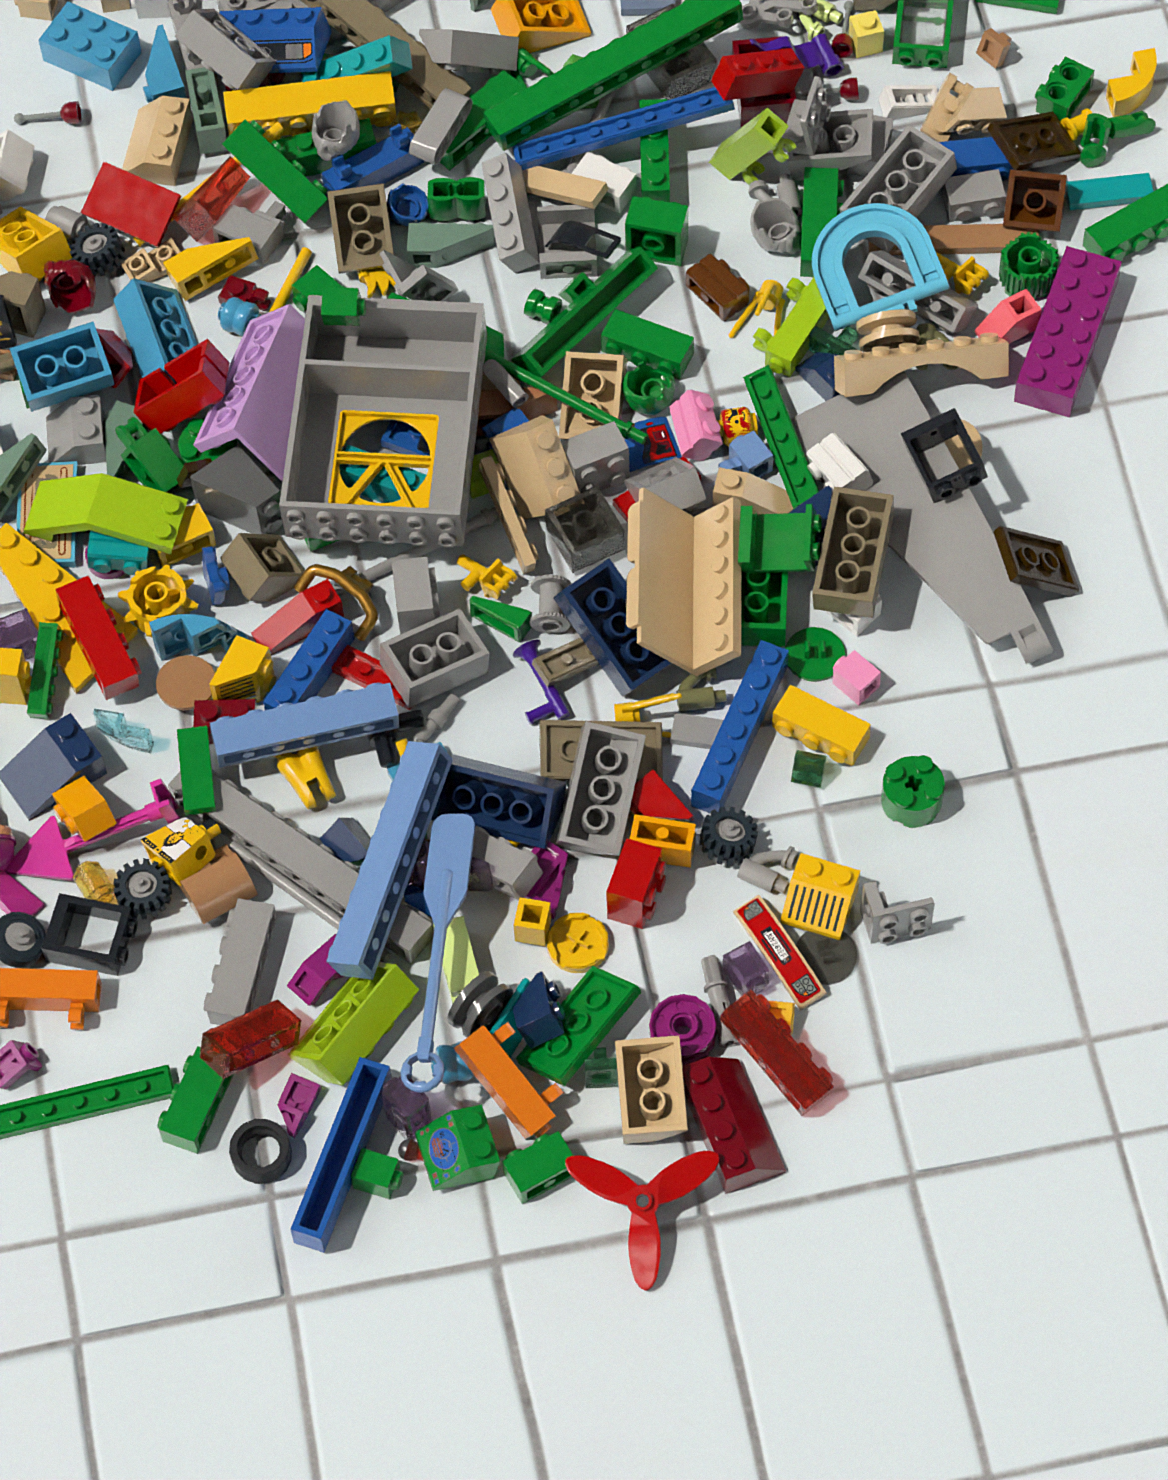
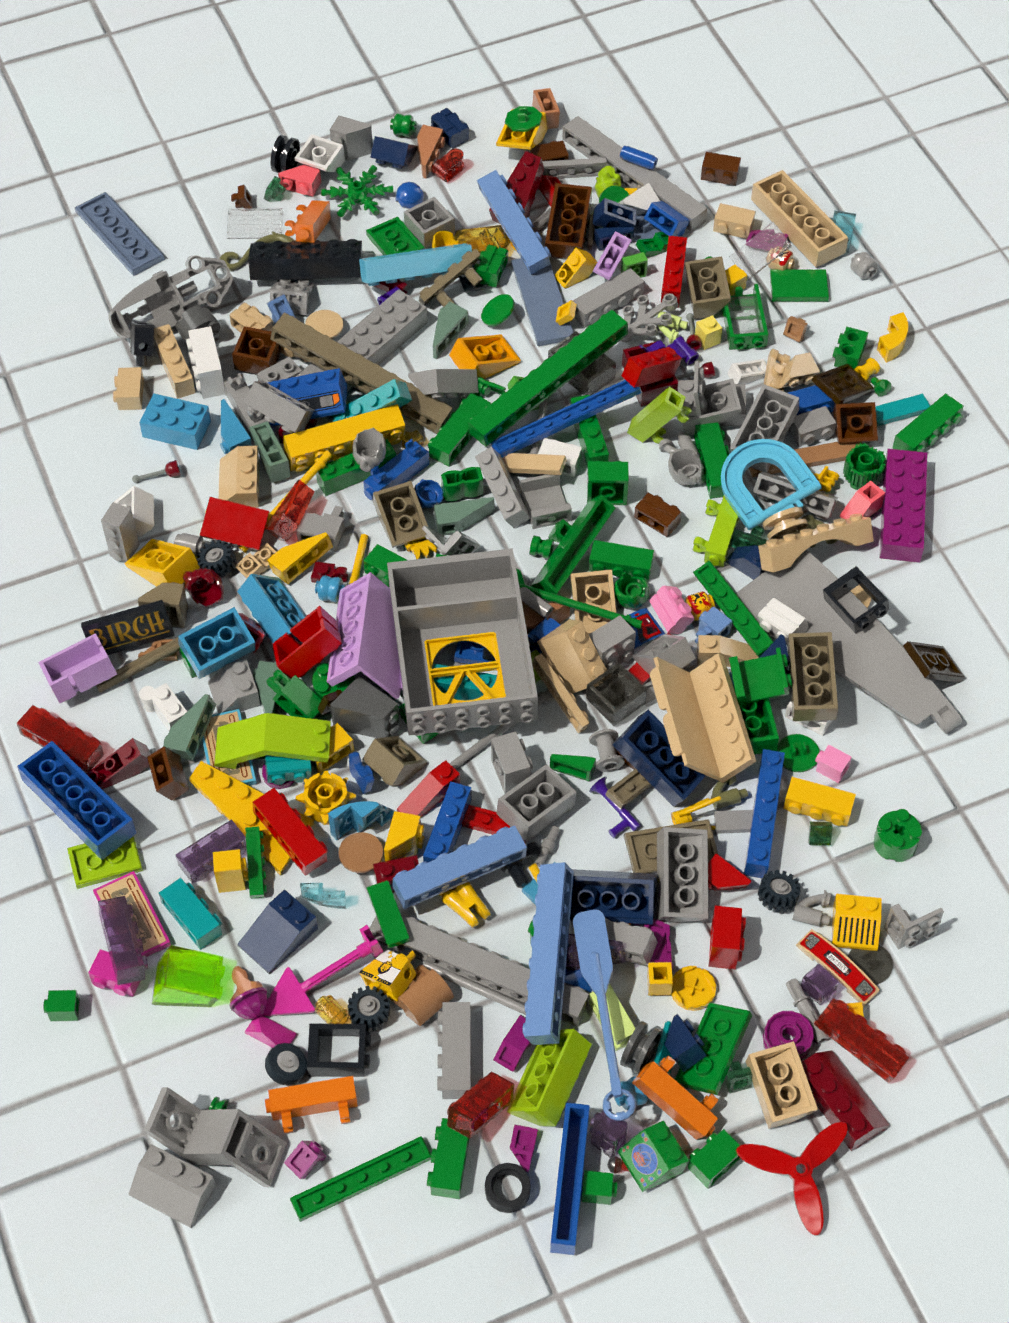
camera: 15 degrees left, 5 degrees down
light orange brick [52,776,117,842] -> none
green brick [222,119,328,224] -> none
pearl gold piece [294,564,378,641] -> none
dark blue brick [319,818,370,862] -> none
green brick [321,287,366,326] -> none
light grey beam [409,88,472,165] -> none
yellow arm [457,554,517,599] -> none
black piece [544,220,621,259] -> none
light orange brick [630,814,696,868] -> none
yellow plant [728,280,785,338] -> none
green piece [1082,111,1156,146] -> none

